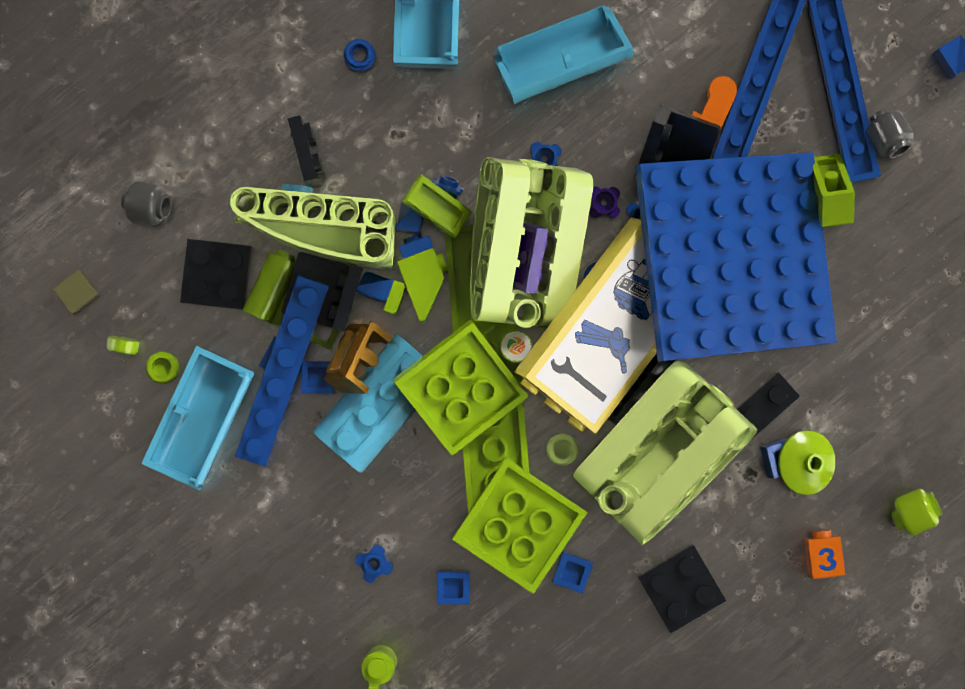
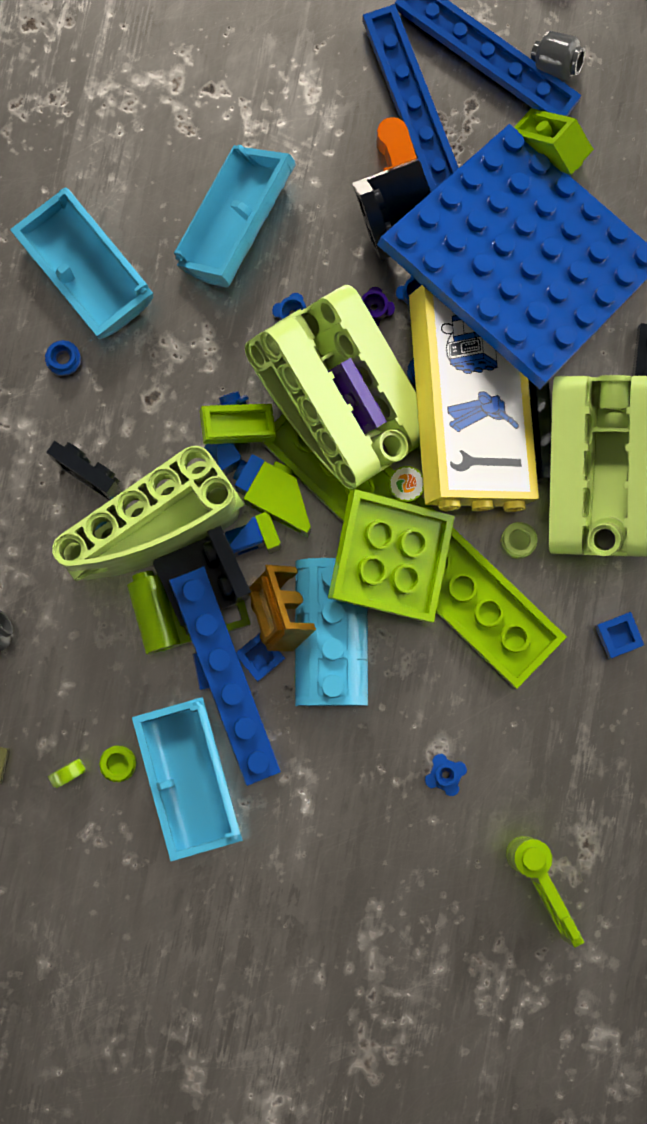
camera: 40 degrees left, 5 degrees down
black plate [180,239,253,310] -> none
blue plate [437,571,470,605] -> none
lime plate [452,458,588,594] -> none

